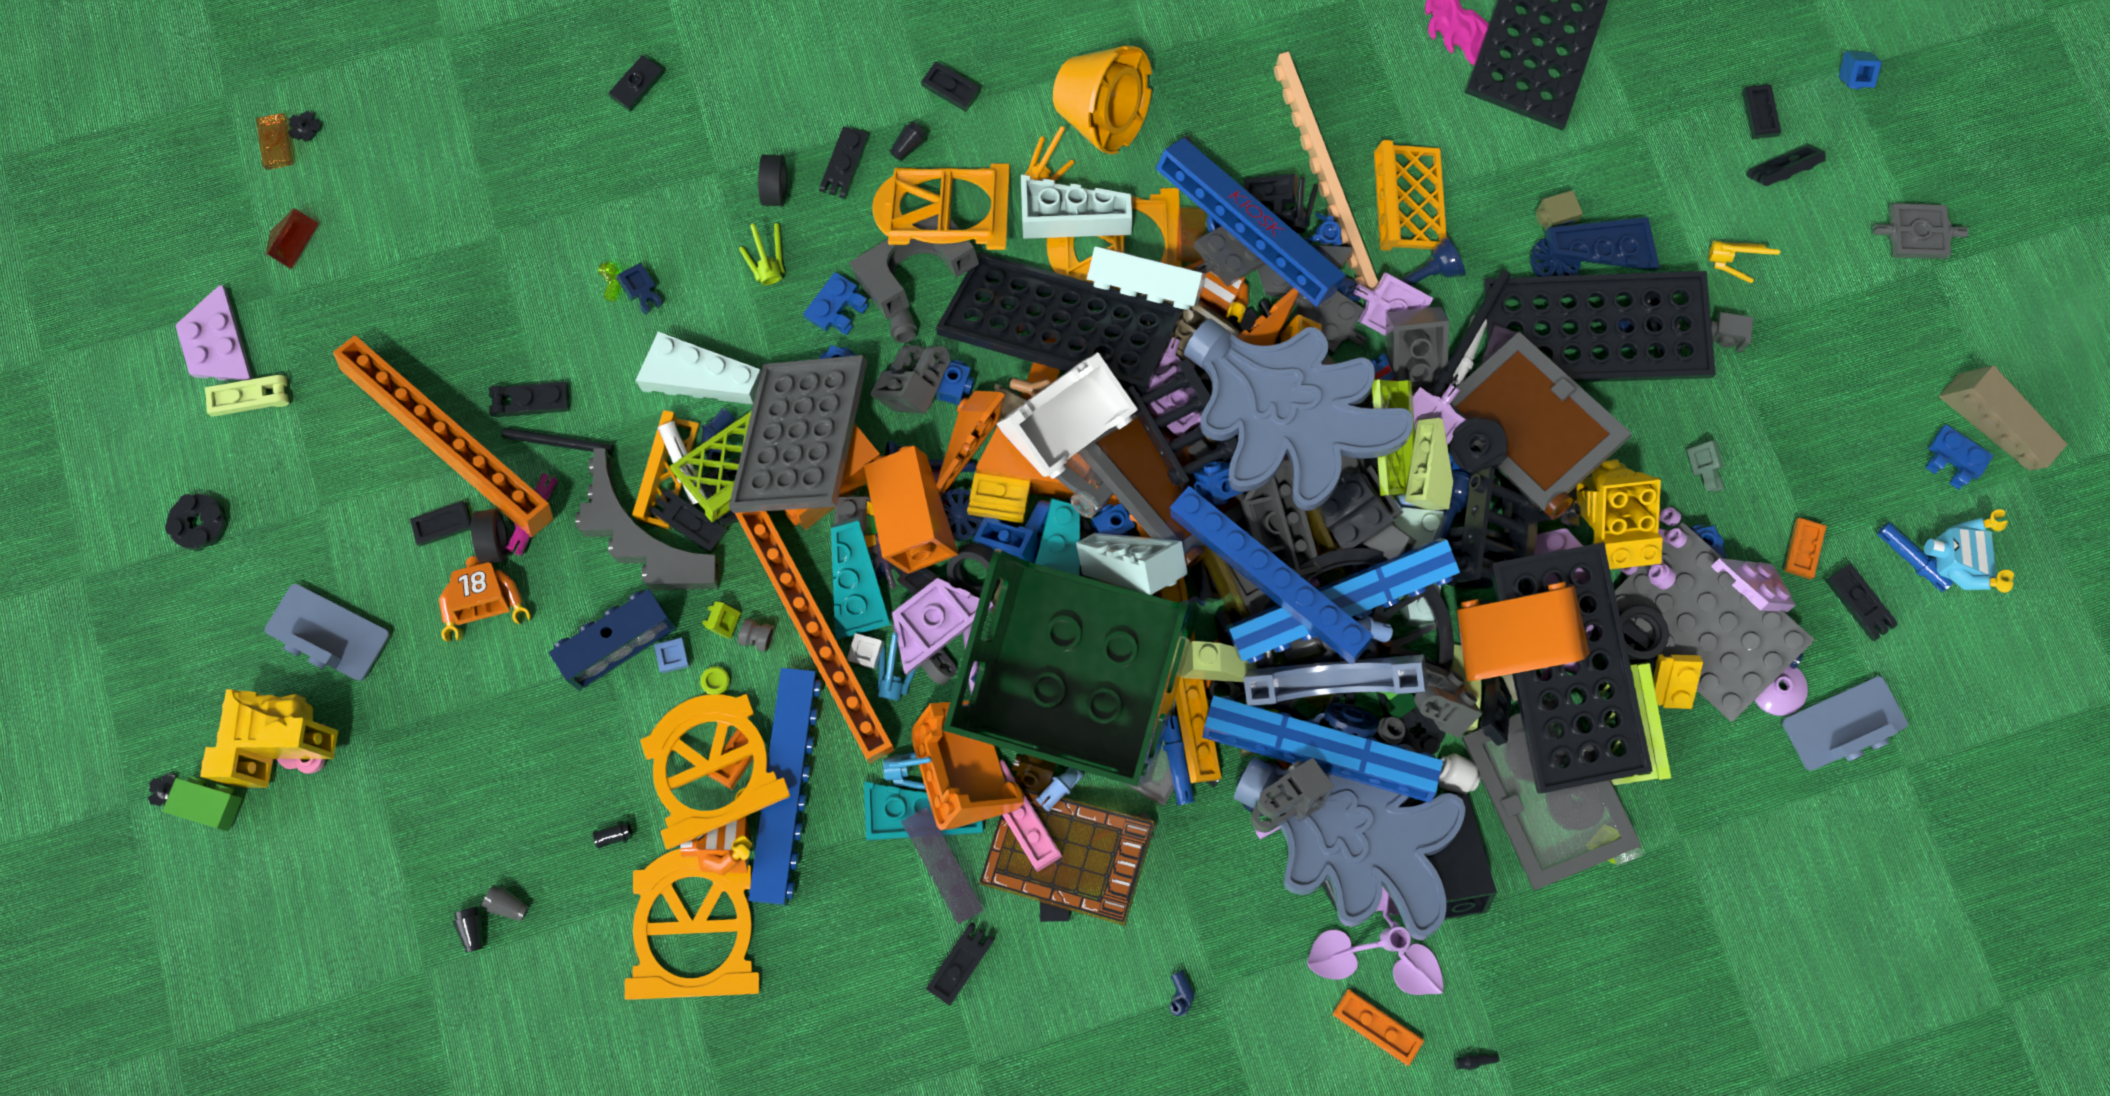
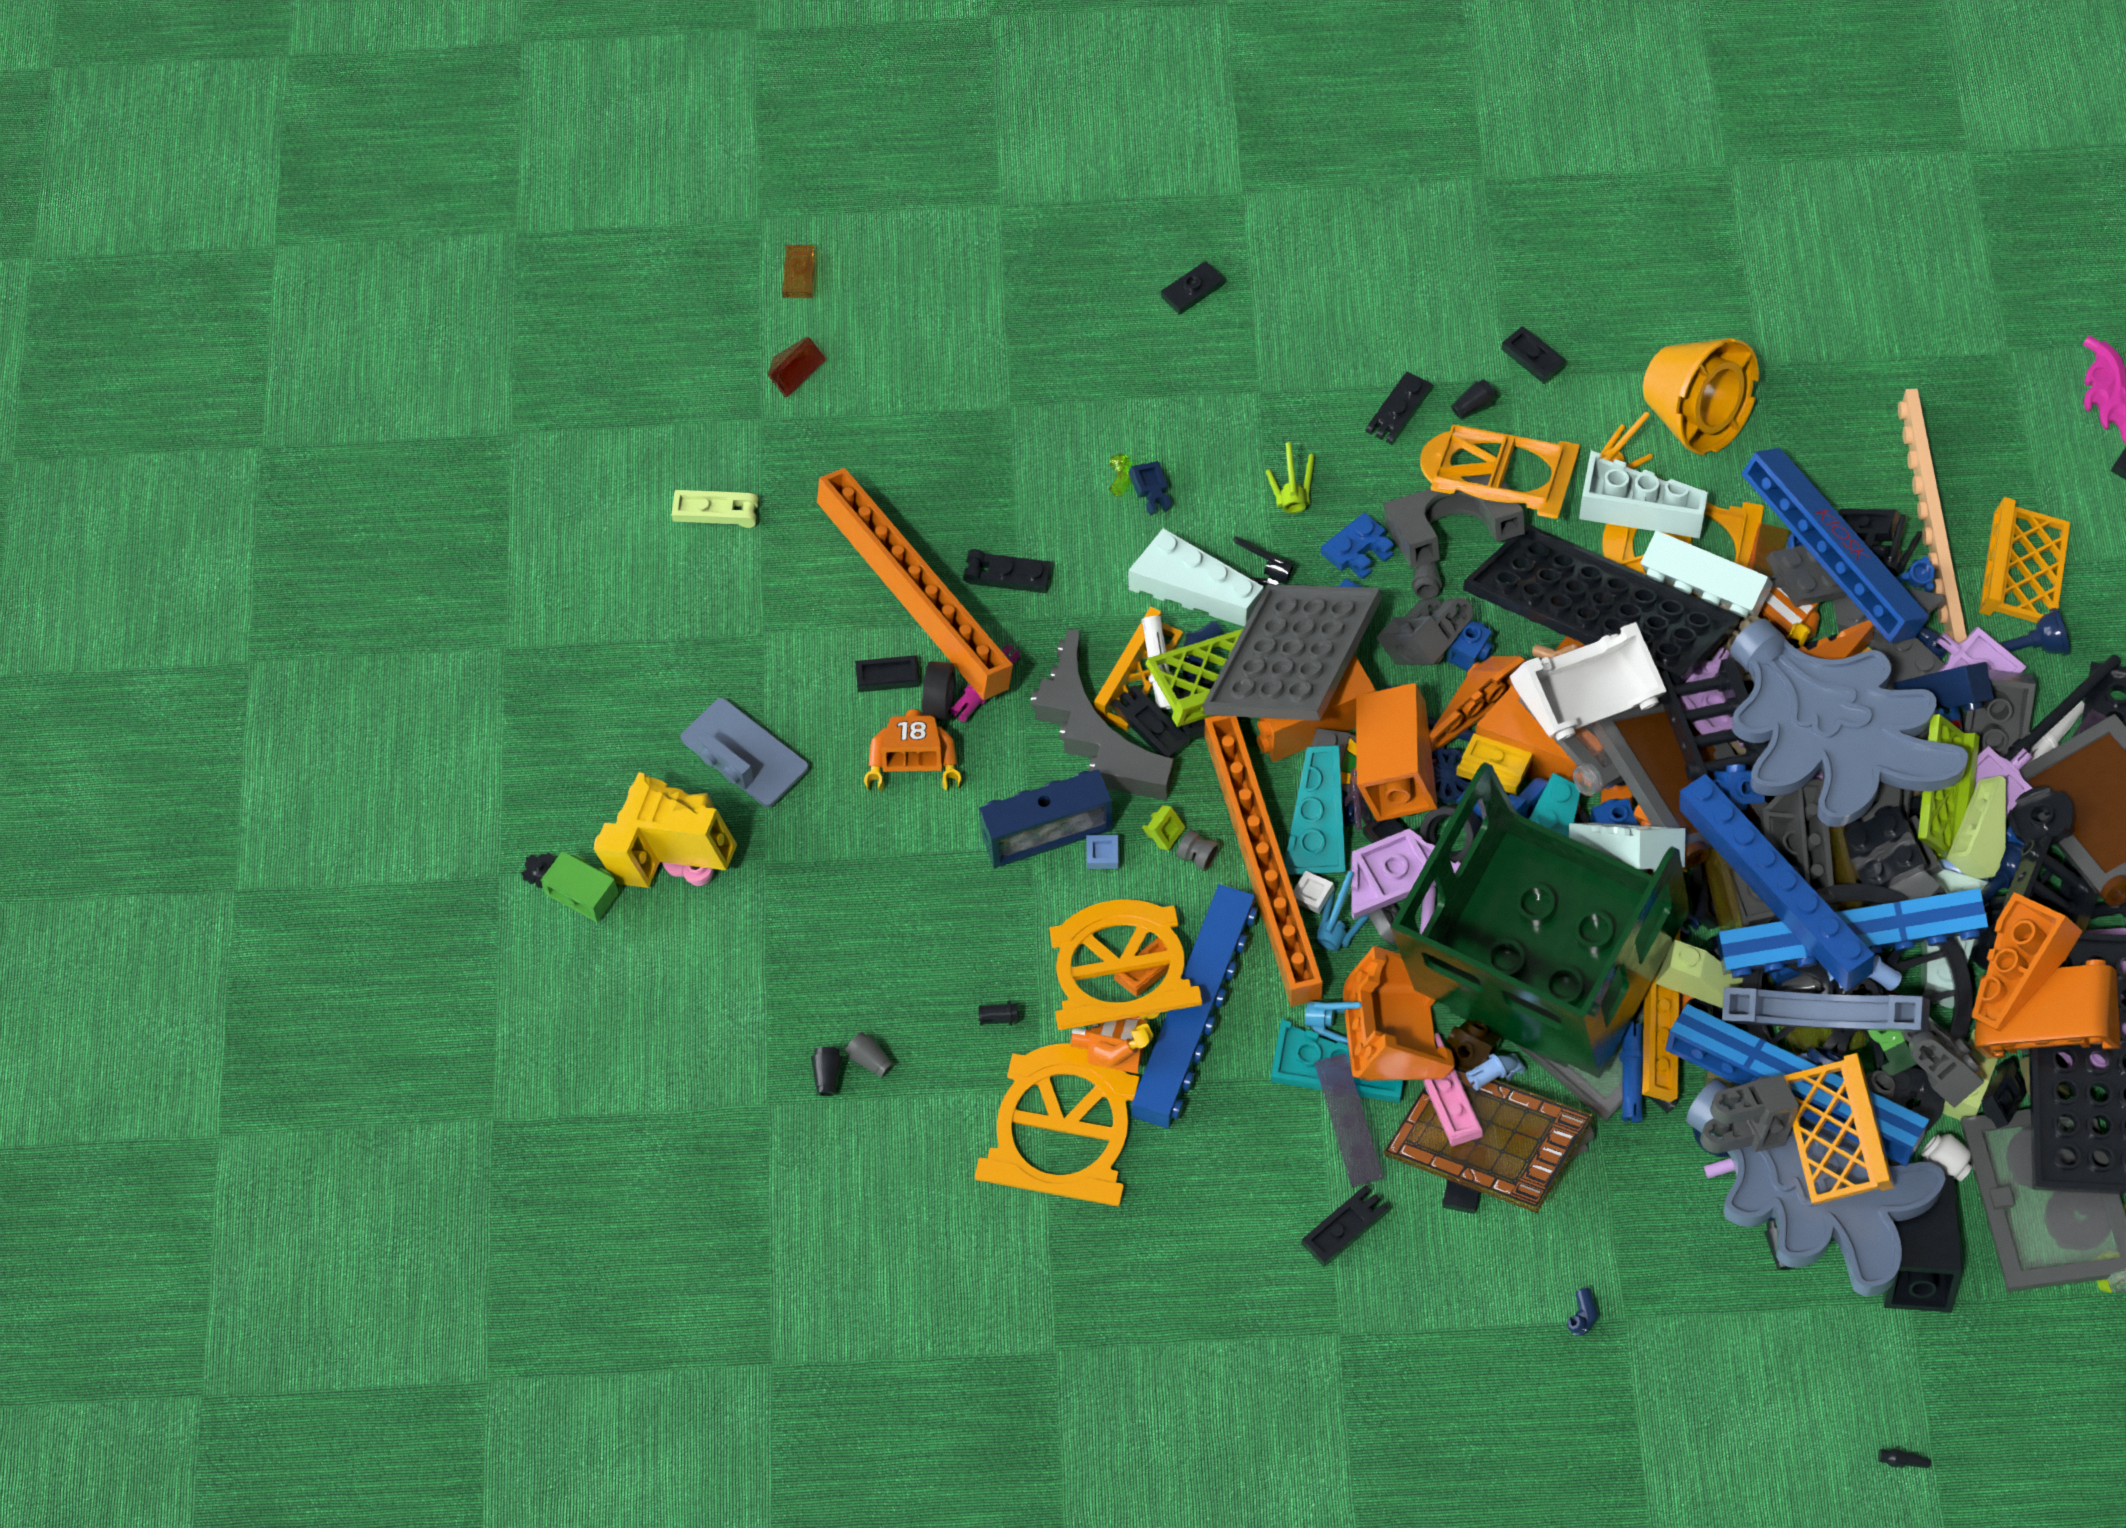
camera: 20 degrees right, 15 degrees down
black plate [165,494,228,551] -> none
lavender wing [175,285,253,381] -> none
black plant [288,110,321,142] -> none
black bar [502,427,614,455] -> none
lime tile [700,667,730,695] -> none
black tyre [758,154,787,206] -> none
lavender plant [1307,887,1443,995] -> none
orange tile [1332,989,1424,1066] -> none
none -> black plant [1233,536,1294,585]
none -> light orange fence [1783,1053,1894,1205]
none -> dark blue slope [1894,662,1994,712]
none -> orange wedge [1971,892,2083,1032]

